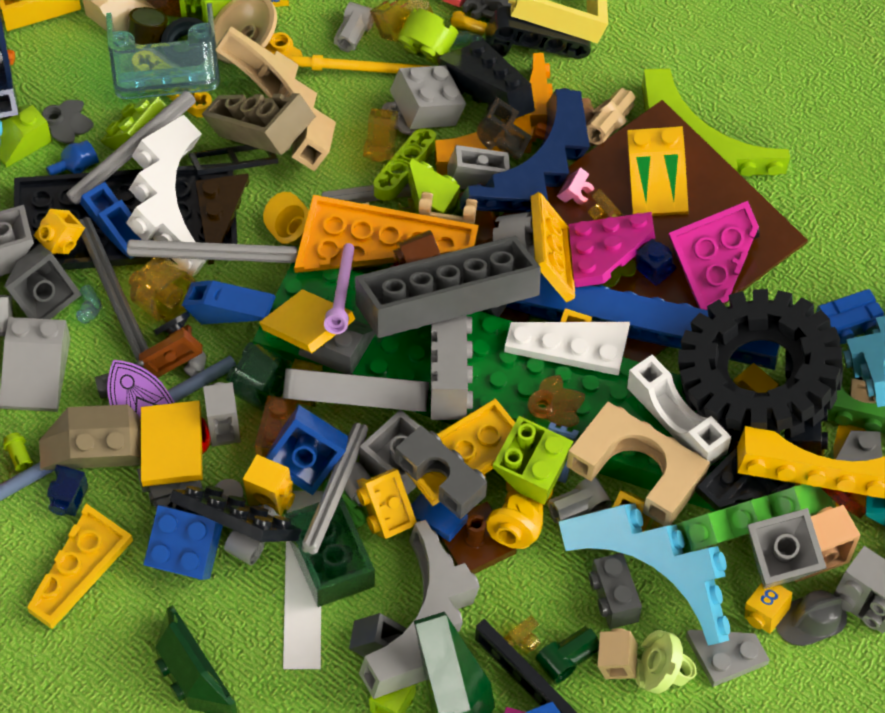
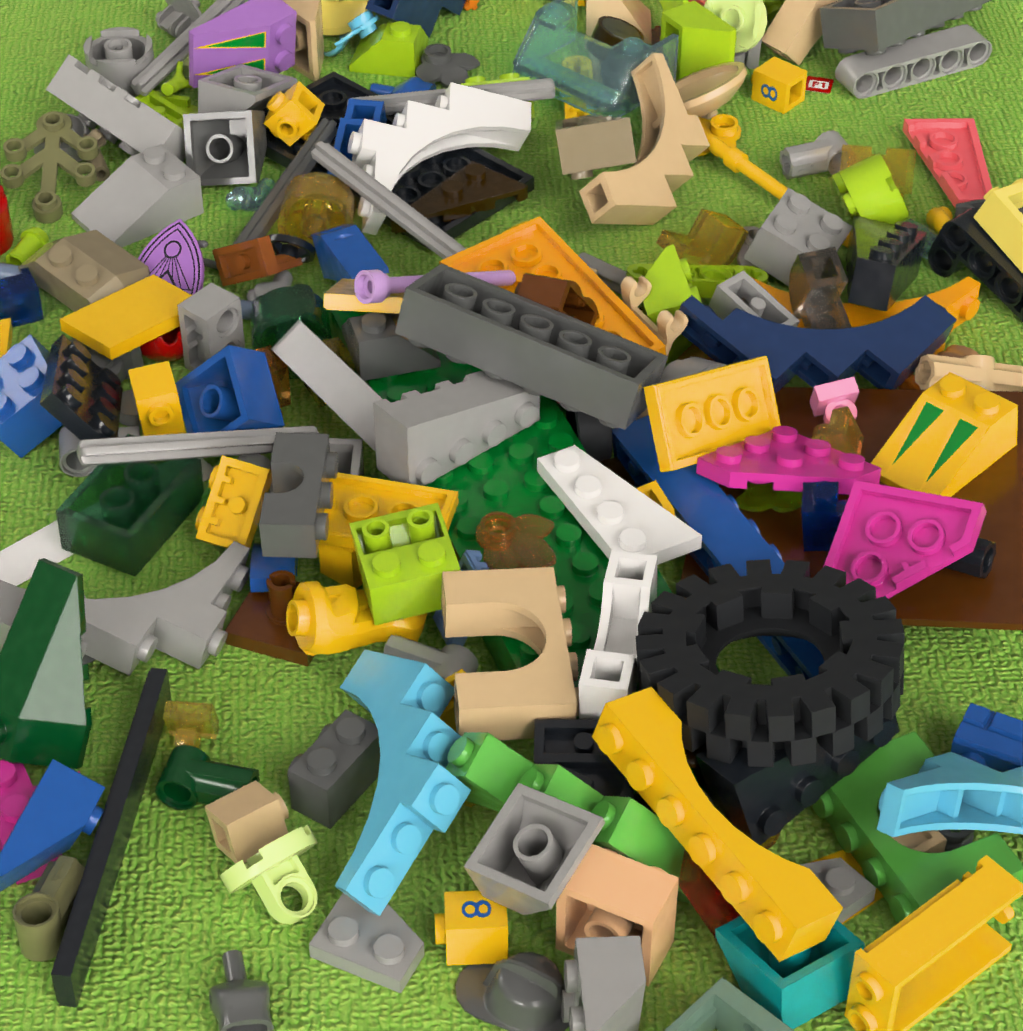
camera: 50 degrees right, 15 degrees down
black window [188,145,278,175] -> none

